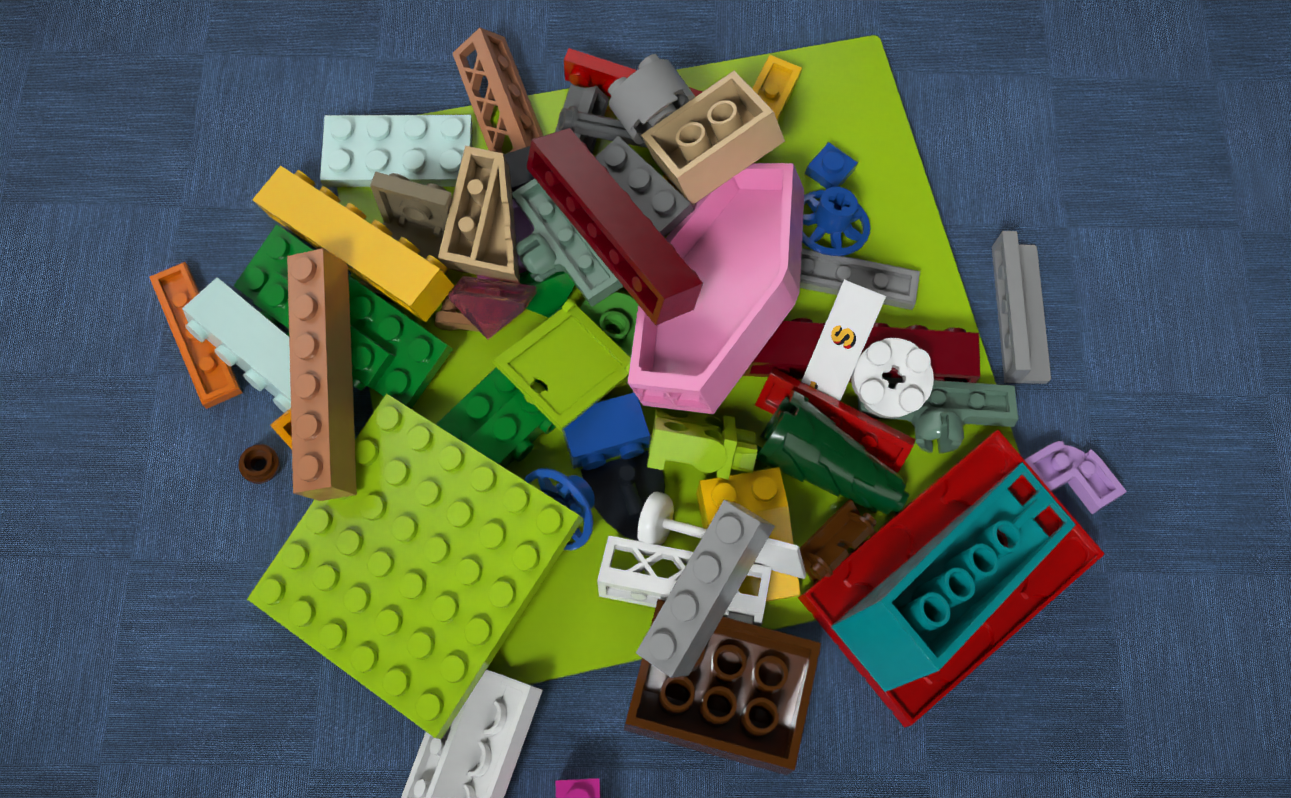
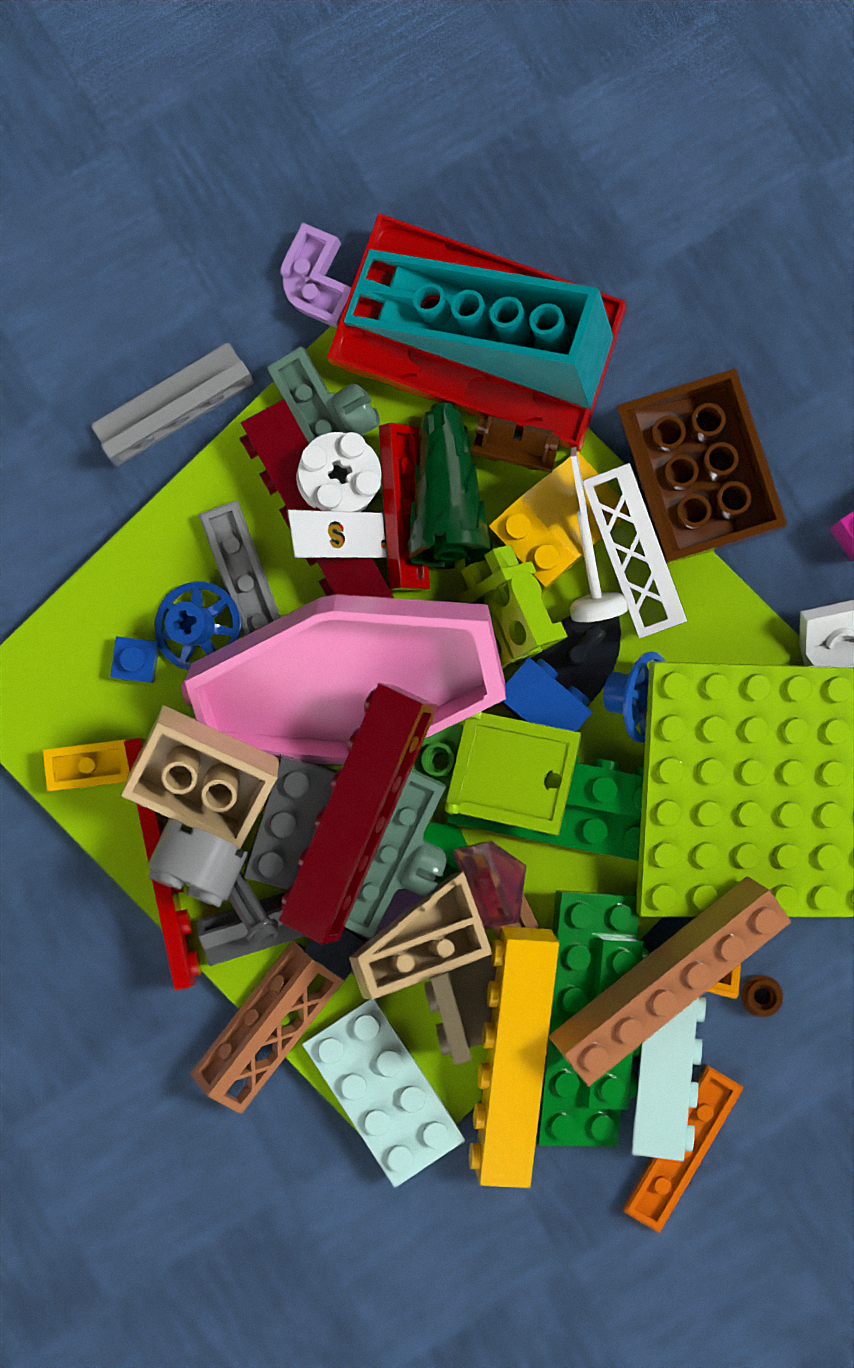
camera: 115 degrees left, 15 degrees up
light grey brick [636,500,775,678] -> none

